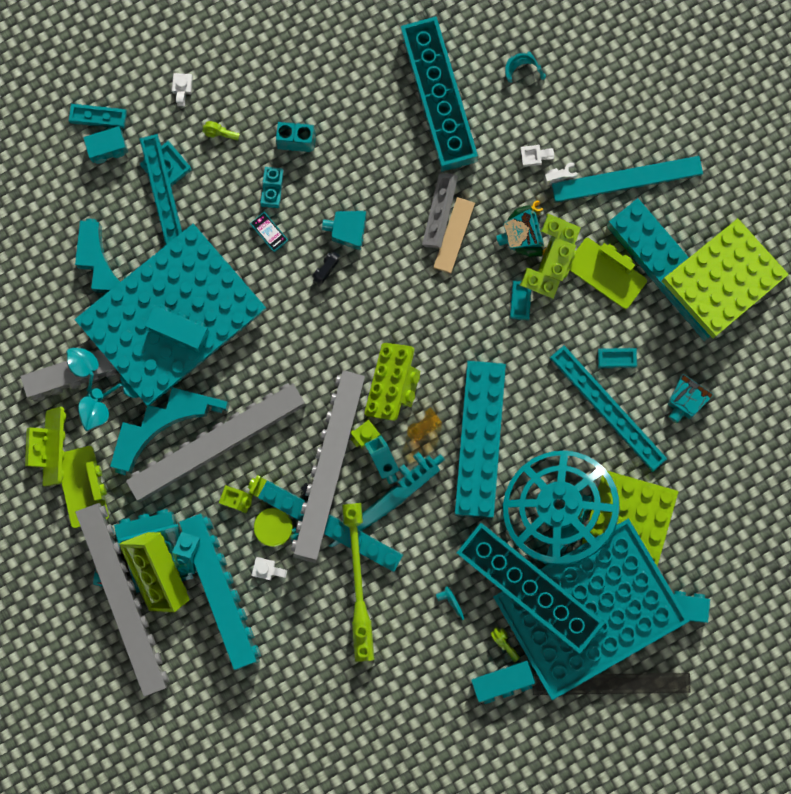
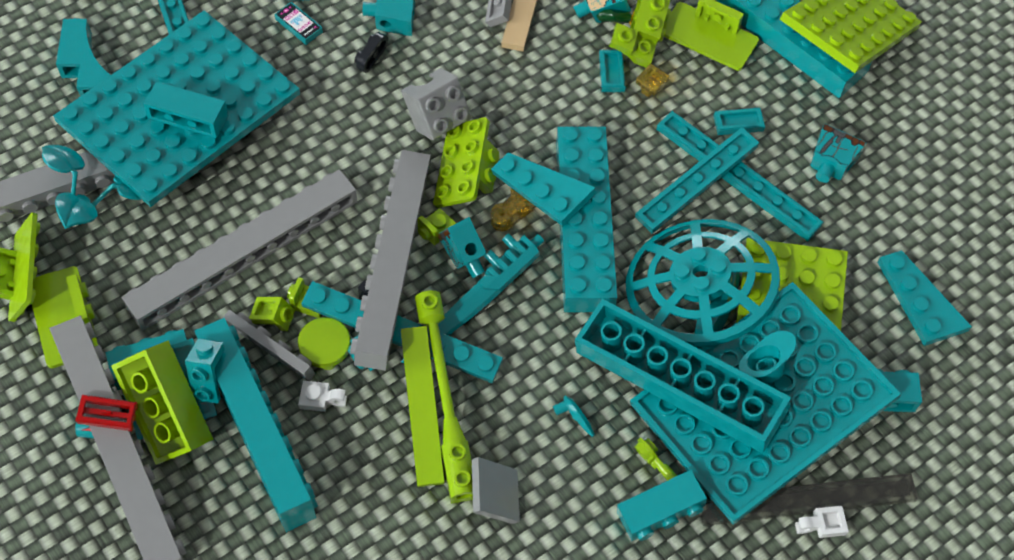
camera: 15 degrees left, 20 degrees down
teal arch [110,387,230,475] -> none
none -> red tile [75,395,139,432]
none -> light grey plate [223,310,315,381]
none -> light grey piece [401,68,472,140]
none -> lime tile [401,326,445,487]
none -> light grey tile [472,457,520,524]
none -> teal wing [491,153,597,227]
none -> teal plate [635,127,759,234]
none -> clear yellow tile [636,64,669,97]
none -> teal piece [739,331,797,384]
none -> white plate [795,506,849,538]
none -> teal wing [877,250,972,346]

